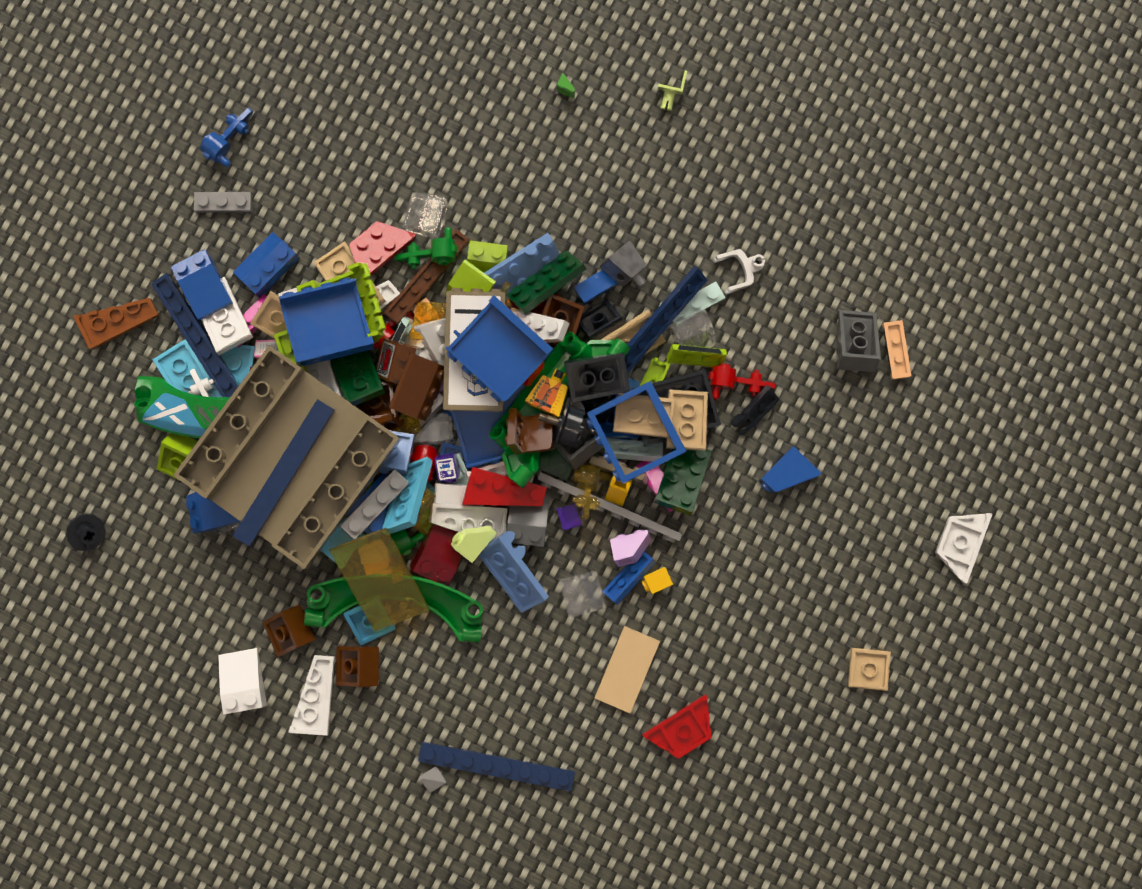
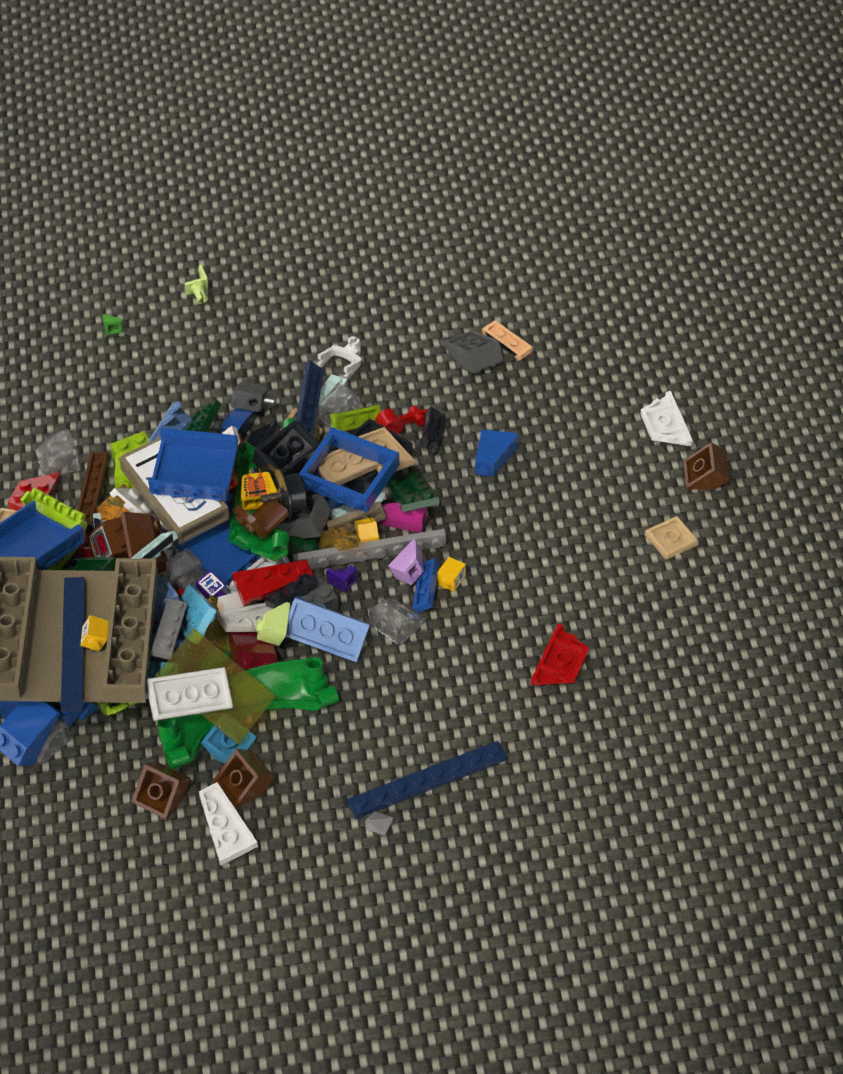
camera: 35 degrees left, 35 degrees down
white slope [219,648,267,715] -> none
green piece [395,227,458,269] -> none
tan tile [594,626,660,713] -> none
none -> yellow brick [80,615,109,651]
none -> light aqua plate [132,531,178,559]
none -> white tile [146,667,233,721]
none -> black hinge [264,573,318,609]
none -> reddish brown slope [683,442,730,490]

